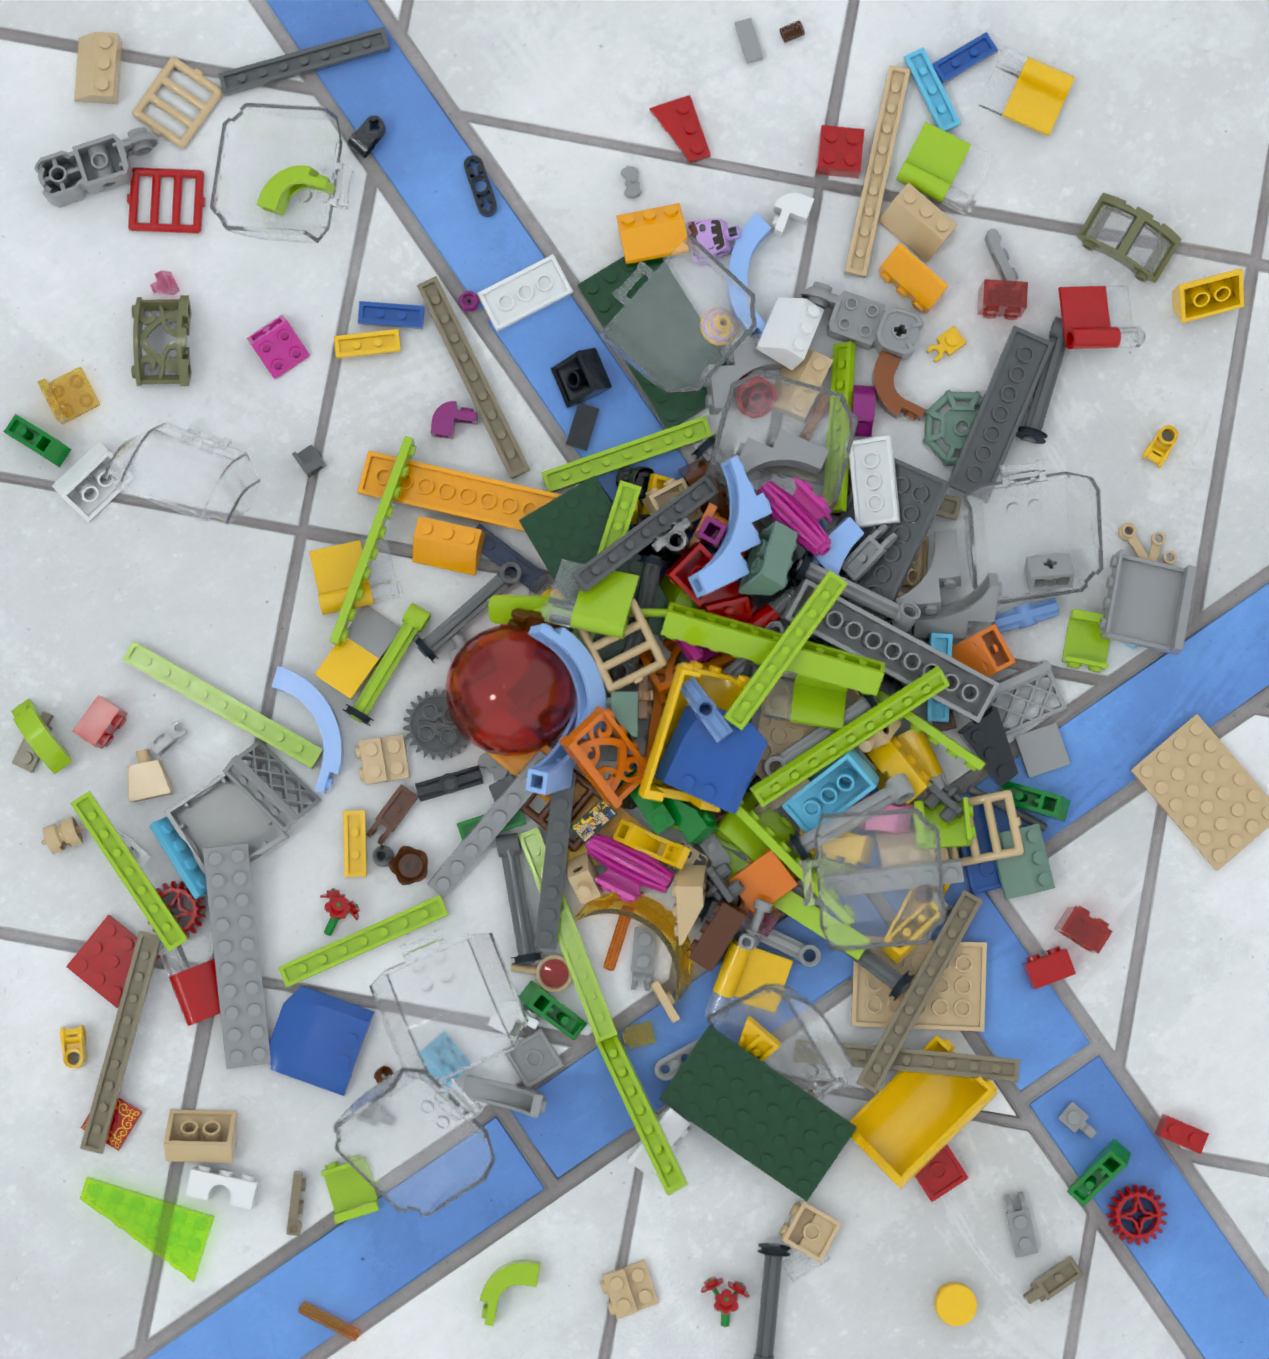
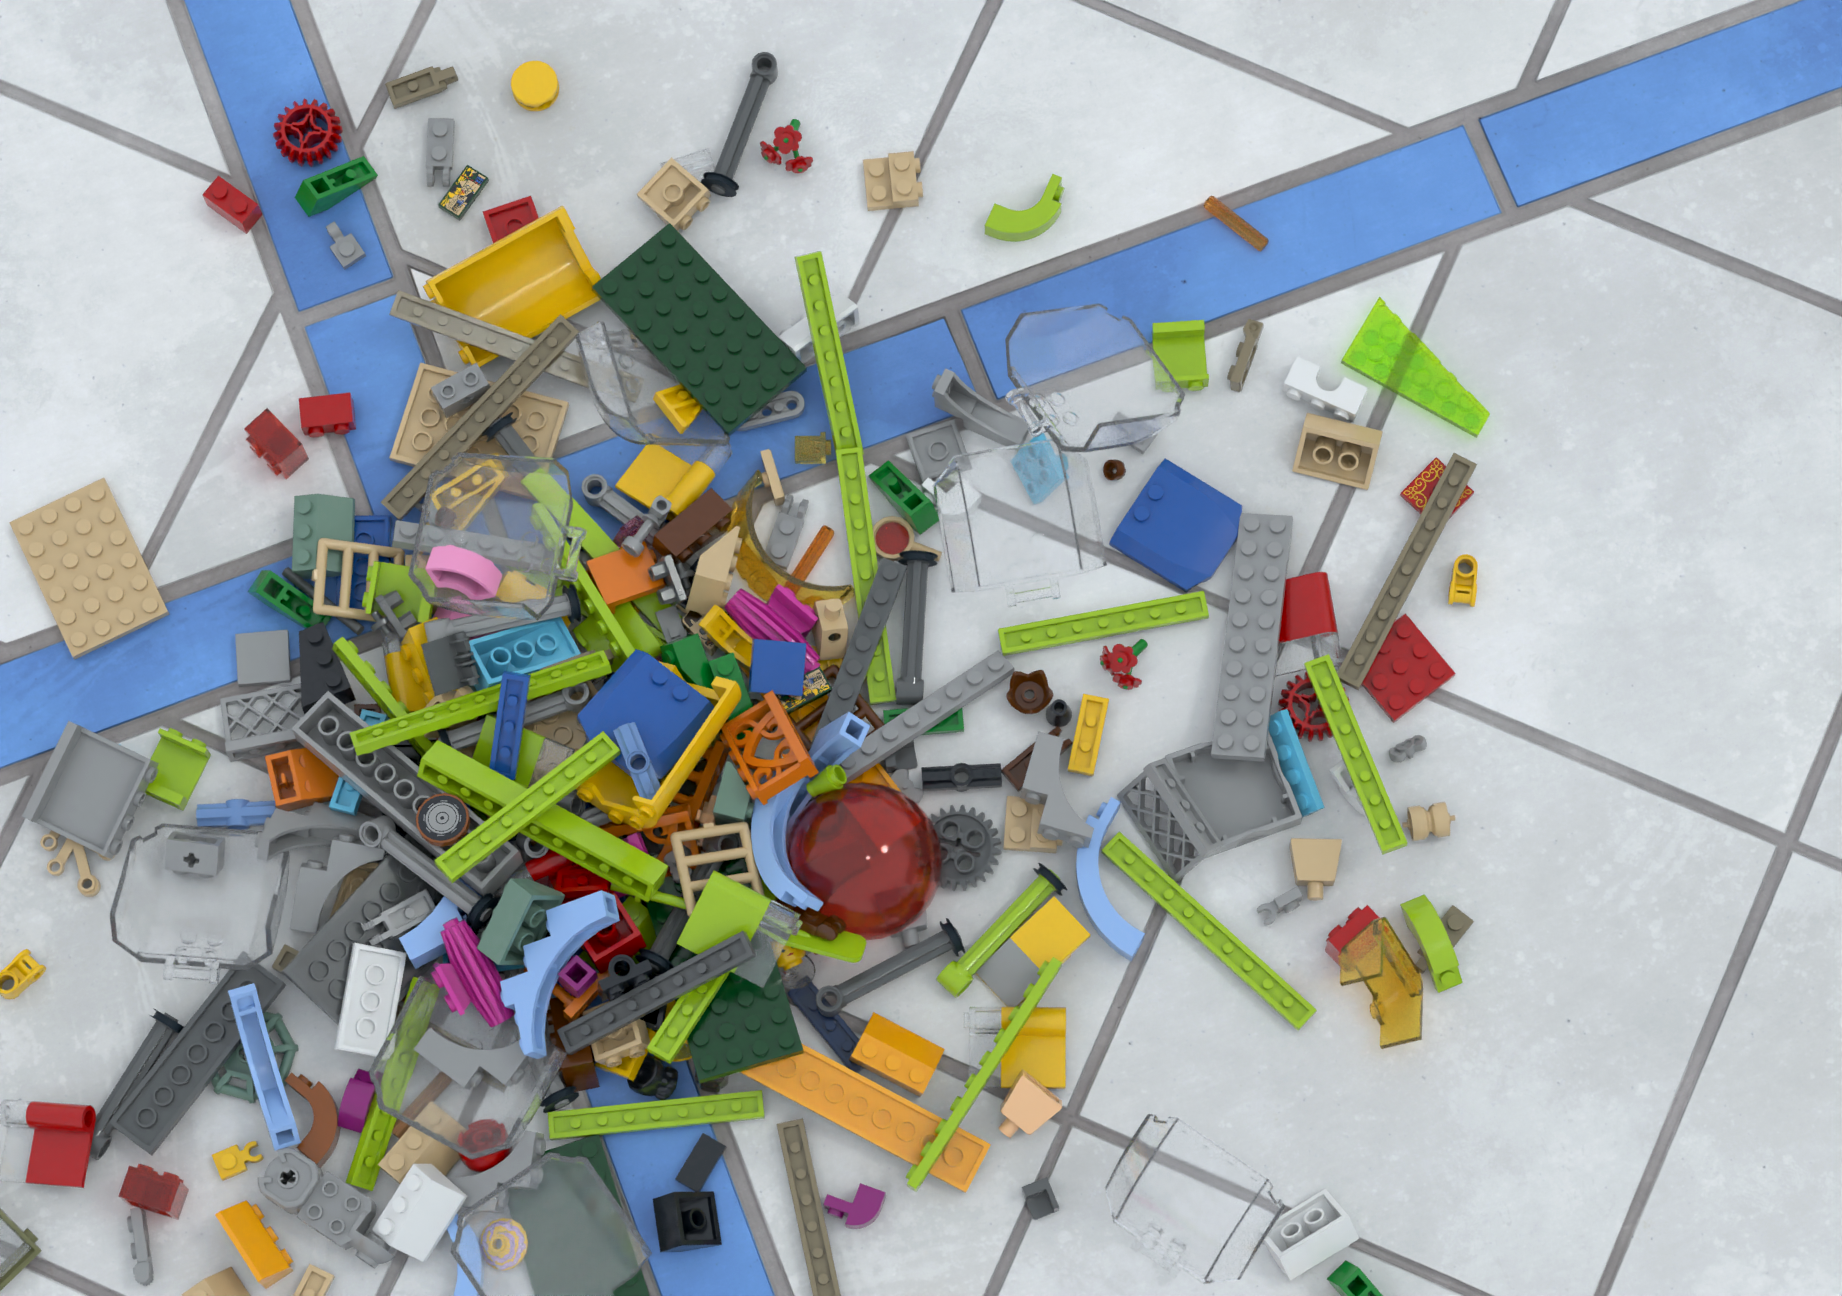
camera: 160 degrees left, 10 degrees down
none -> light blue arch [228,983,301,1151]
none -> tile [416,793,470,847]
none -> dark grey hinge [421,631,480,696]
none -> bright pink brick [425,545,502,602]
none -> light grey brick [431,363,490,418]
none -> tile [438,165,489,221]
none -> blue plate [489,671,531,781]
none -> blue tile [748,639,806,696]
none -> lime cone [806,764,847,797]
none -> light nougat torso [998,1069,1062,1138]
none -> light grey arch [1020,731,1094,848]
none -> clear yellow windscreen [1338,917,1423,1049]
none -> light grey piece [1389,735,1427,762]

